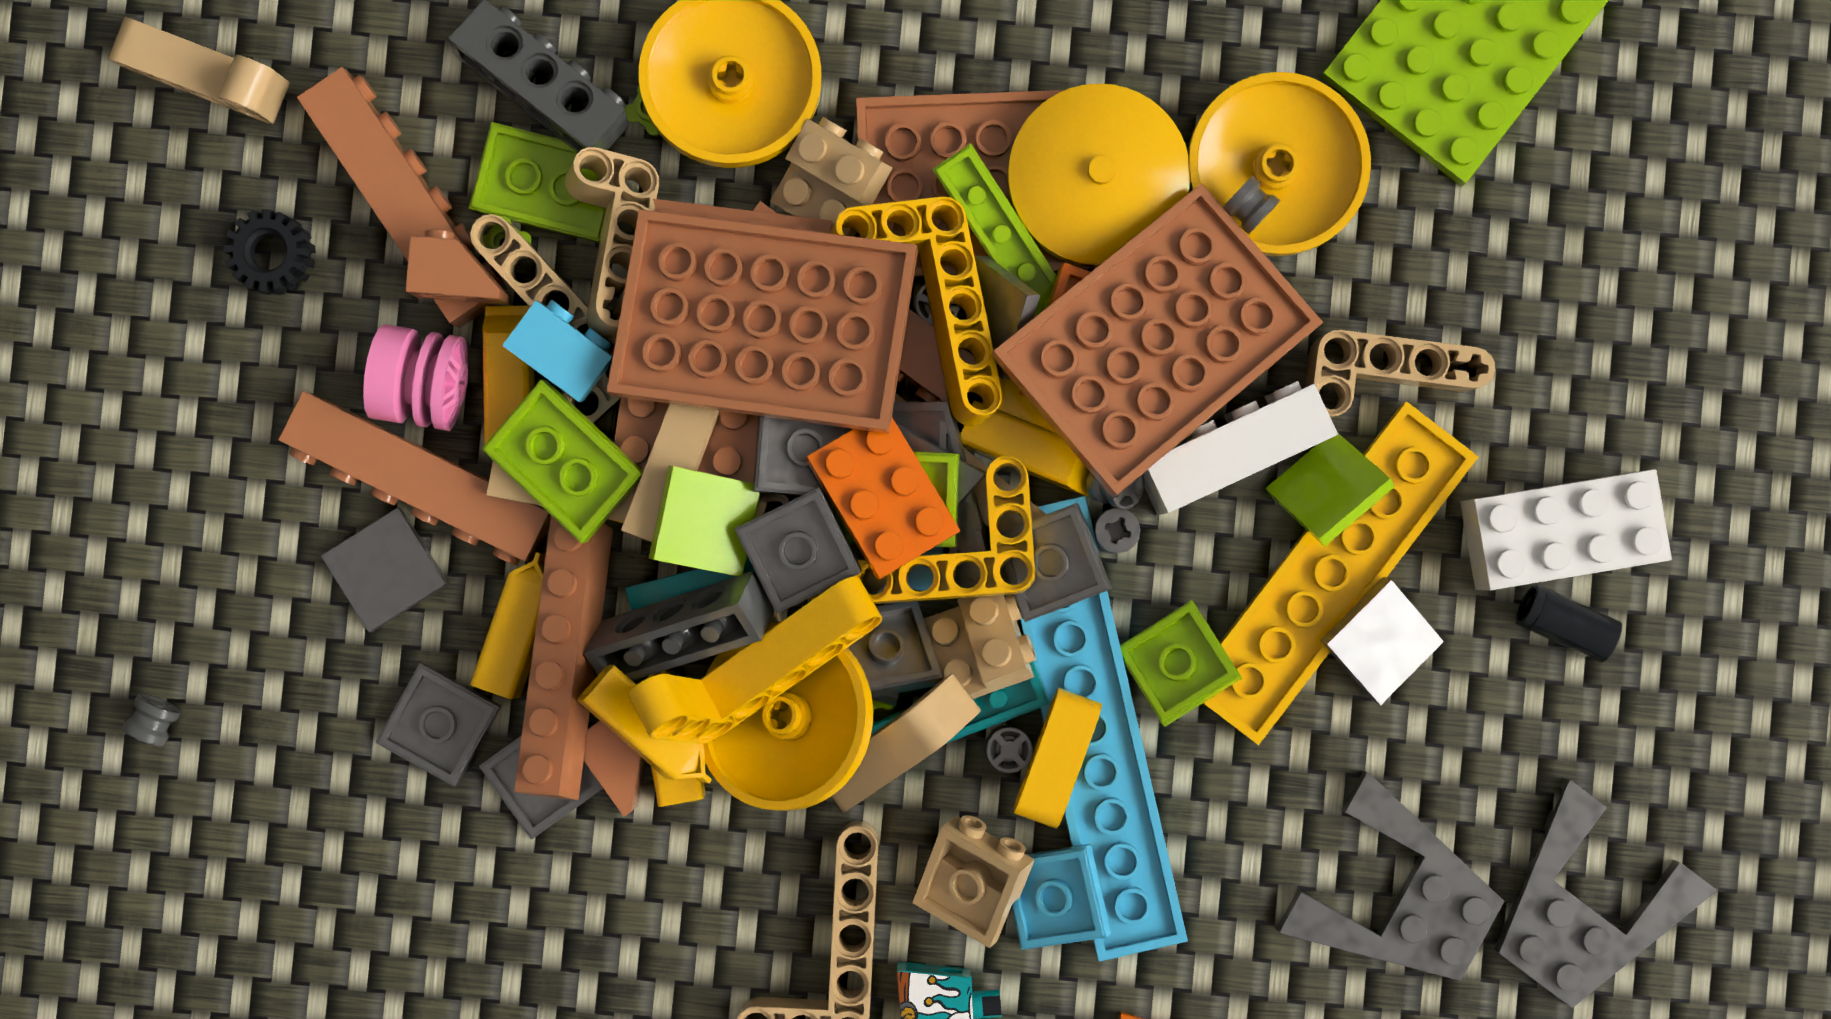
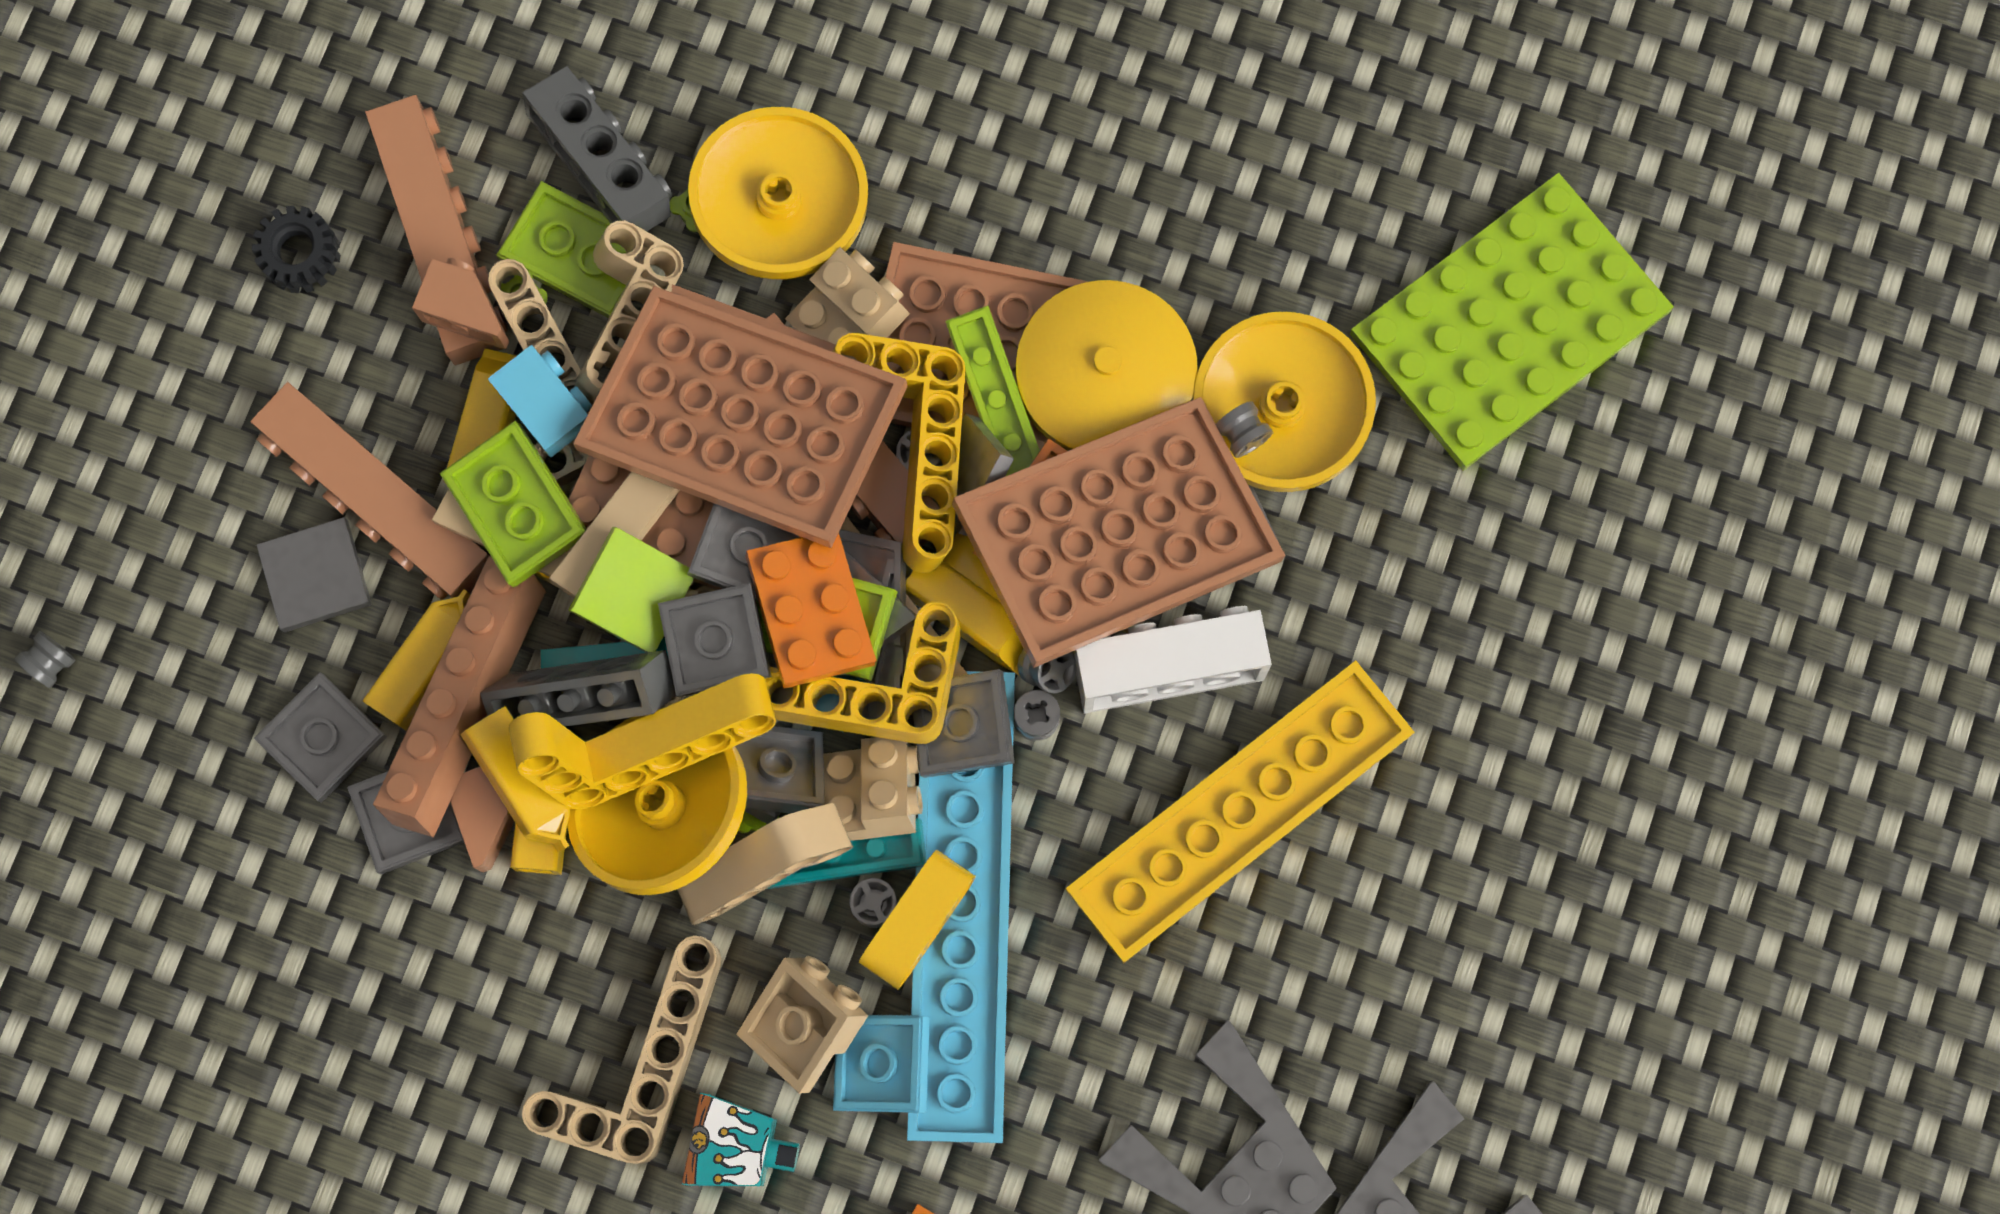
camera: 20 degrees right, 10 degrees down
tan beam [108,17,290,125] -> none
bright pink wheel [363,324,468,431] -> none
lime tile [1120,600,1242,727] -> none
lime tile [1266,432,1395,547] -> none
tan beam [1305,330,1495,418] -> none
tile [1320,577,1444,705] -> none
white brick [1460,469,1672,590] -> none
black pin [1516,584,1622,662] -> none

